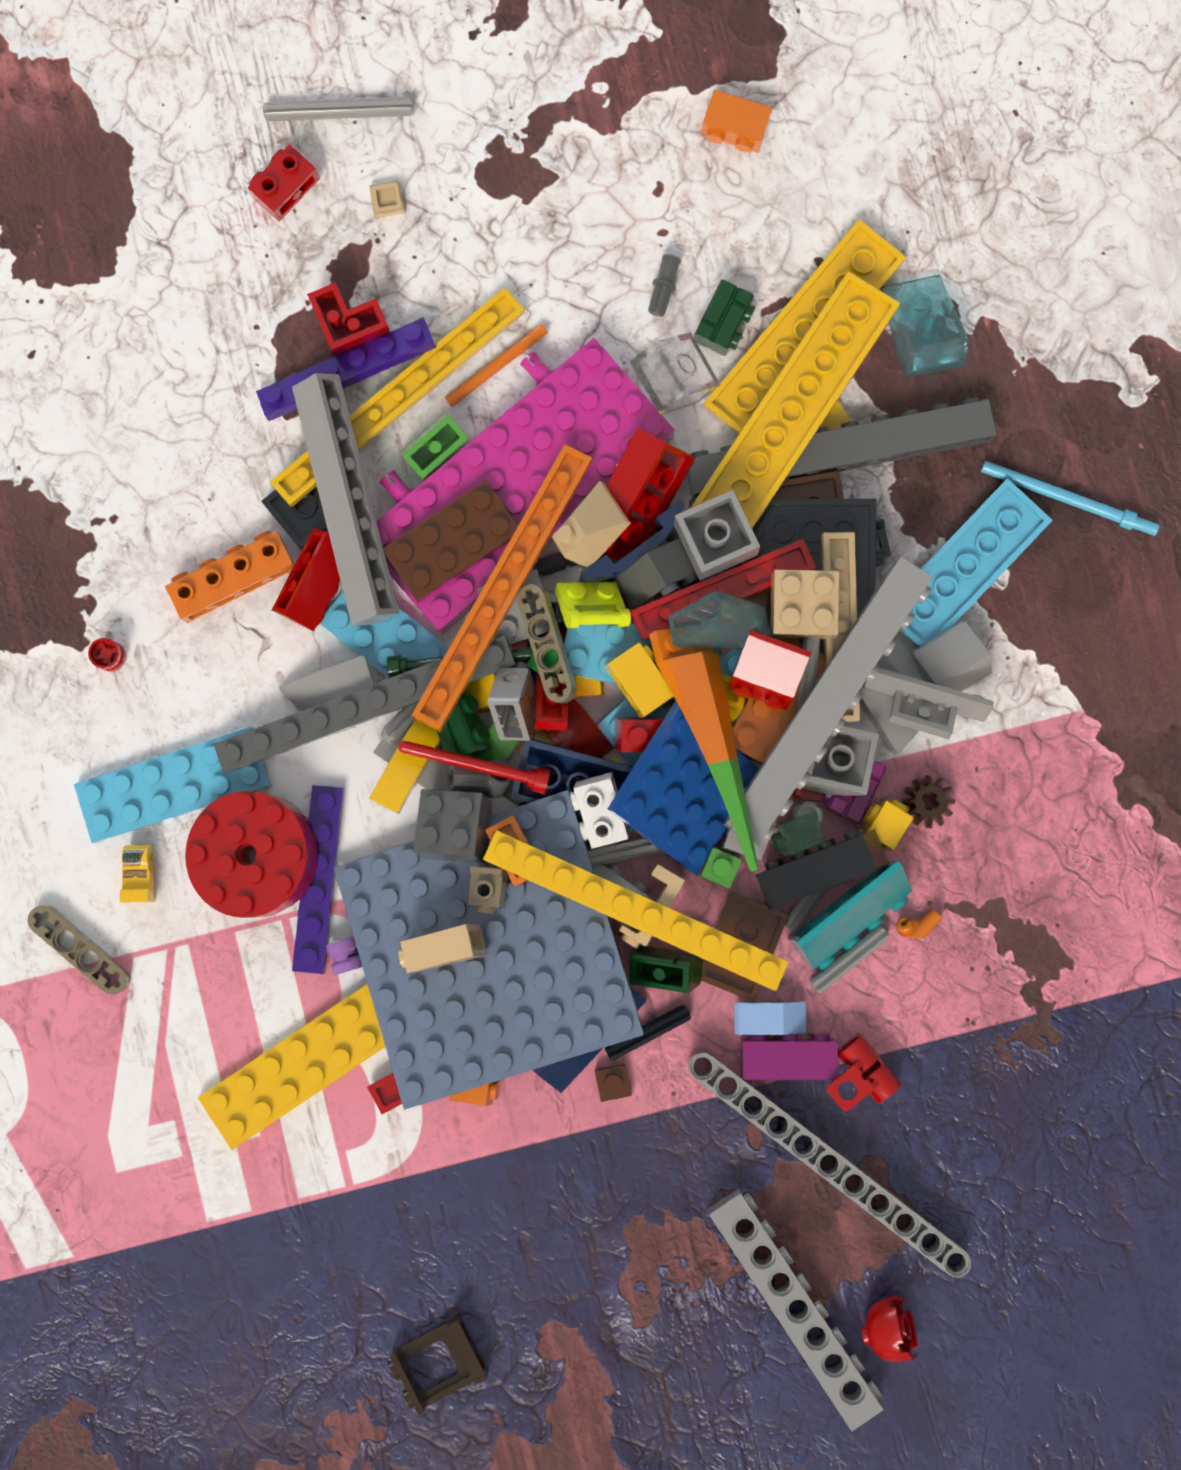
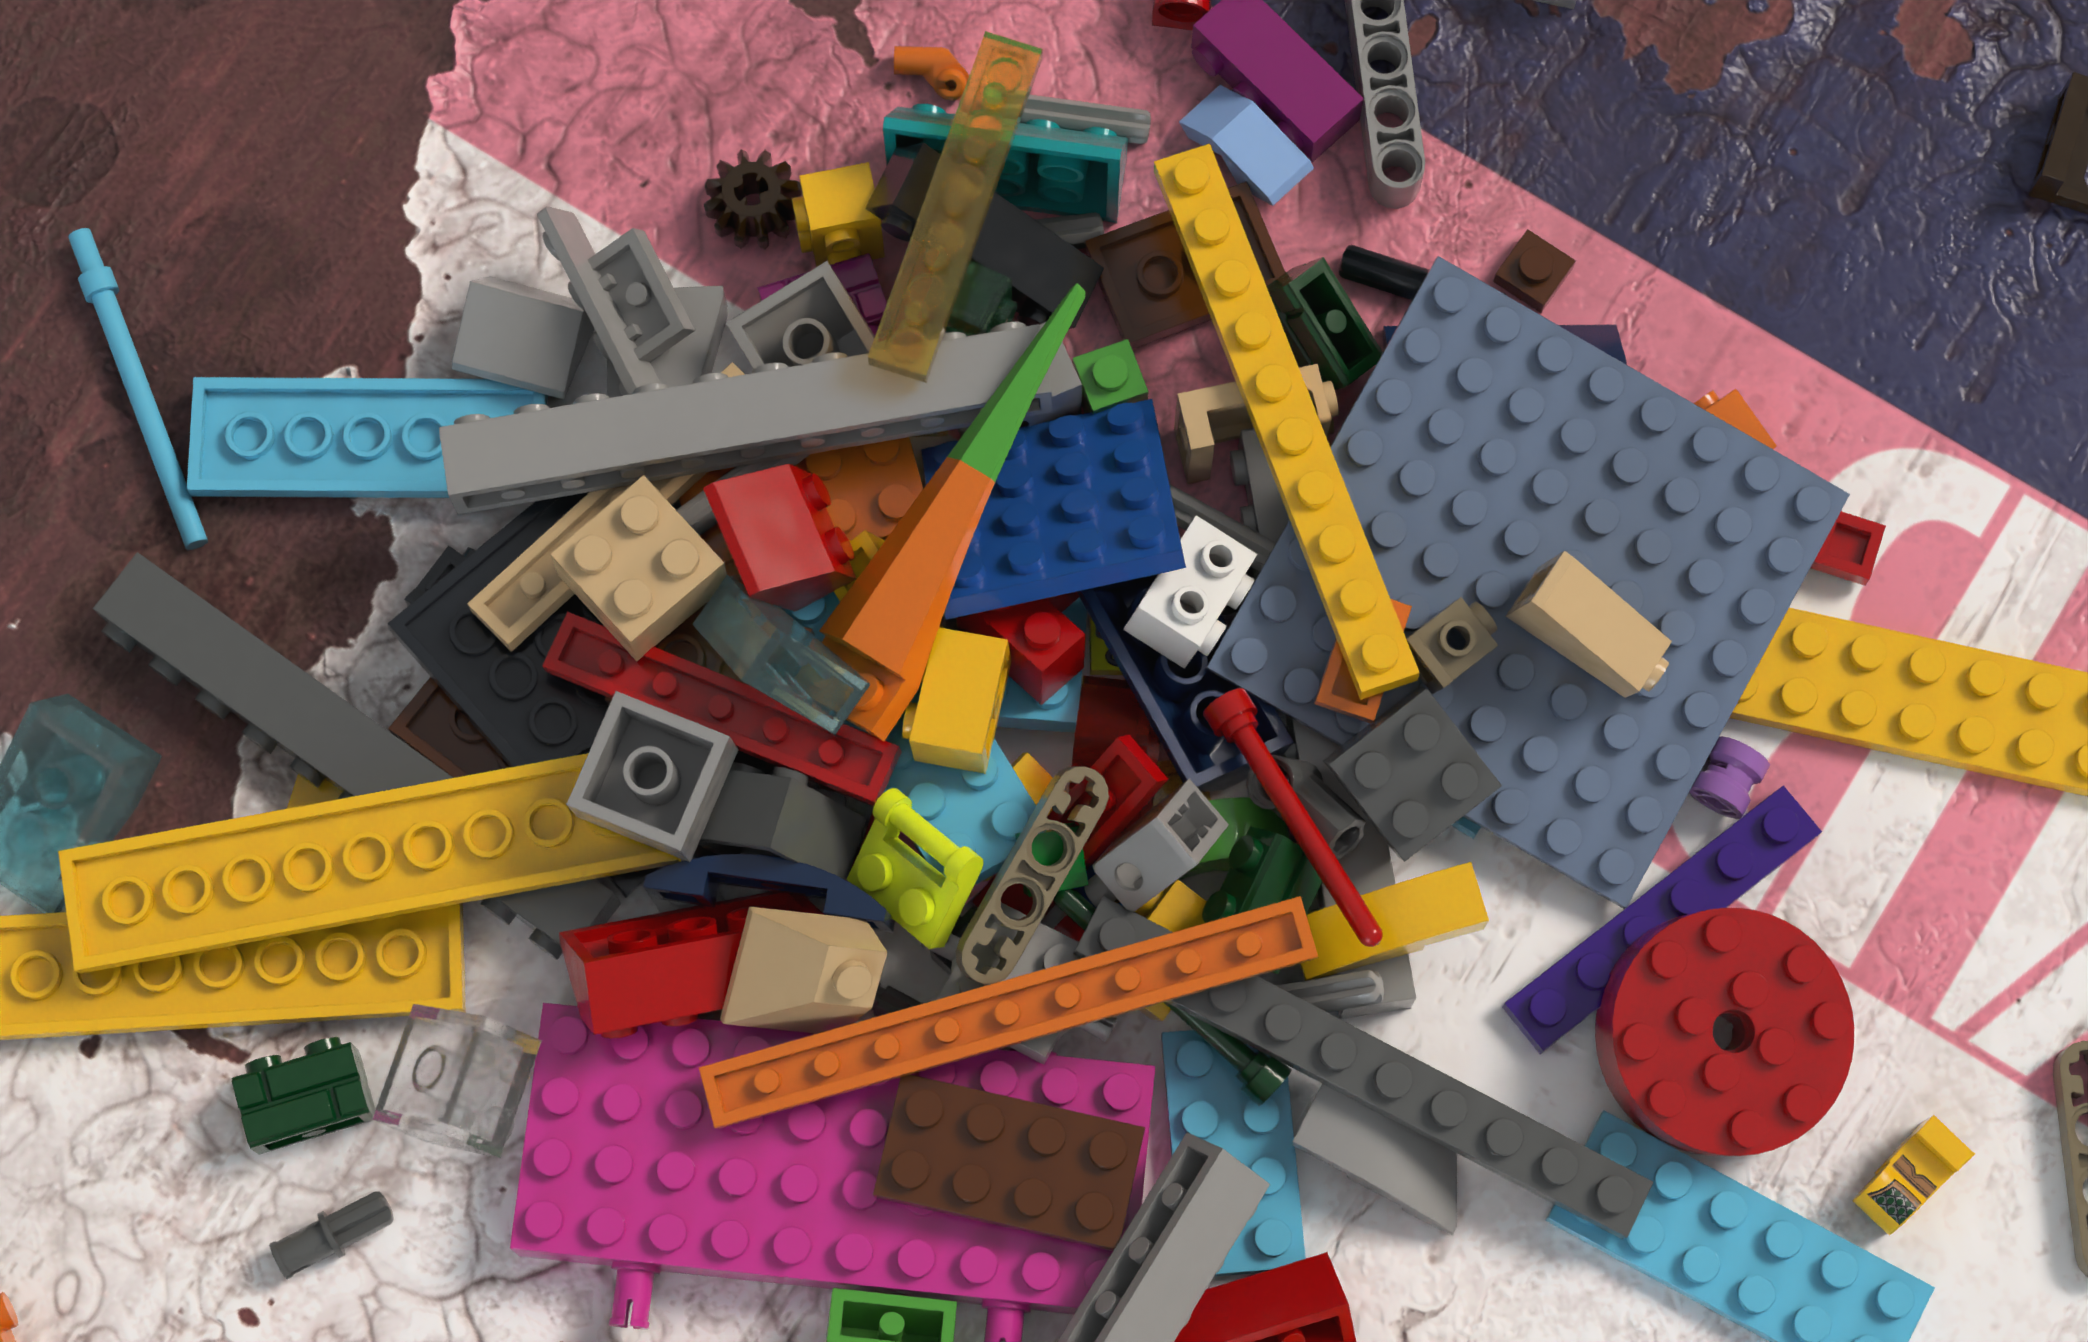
camera: 135 degrees left, 10 degrees down
none -> clear yellow plate [868,31,1043,383]

